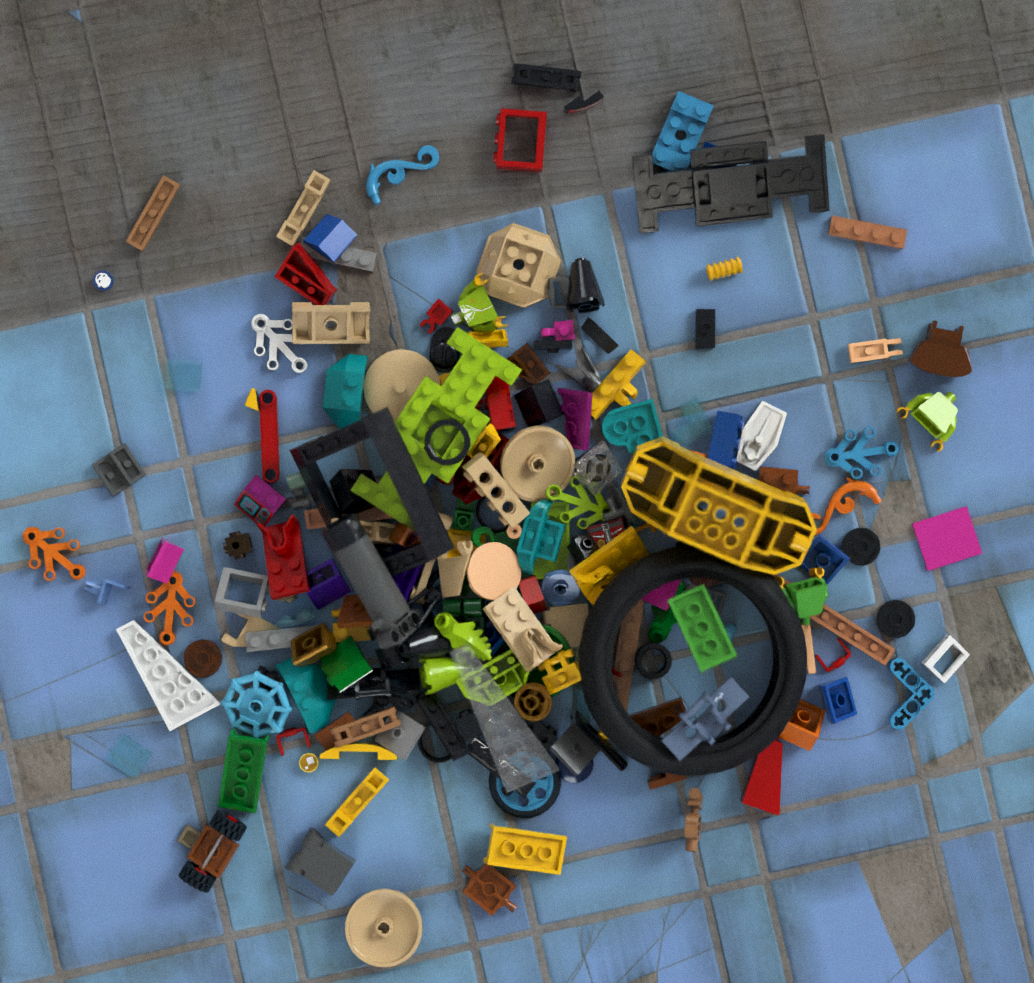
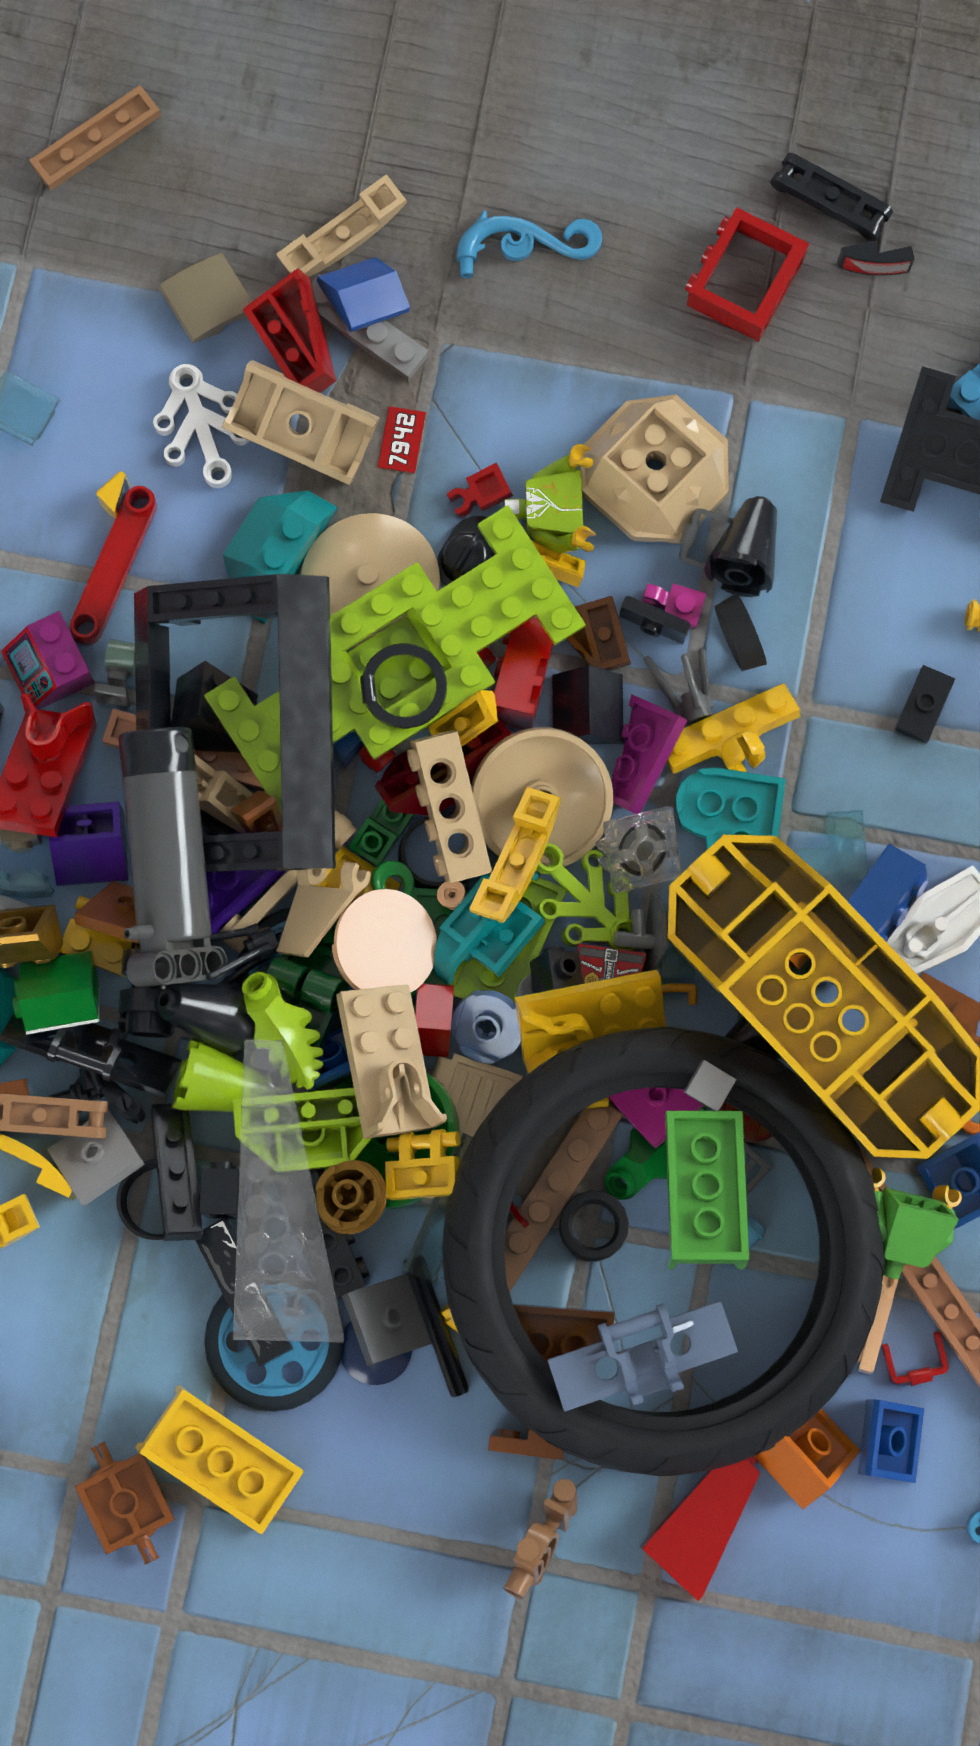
camera: 20 degrees right, 10 degrees down
none -> dark tan slope [158,253,252,343]
none -> red sticker [378,406,426,473]
none -> yellow slope [469,787,561,923]
none -> light grey tile [683,1060,737,1111]

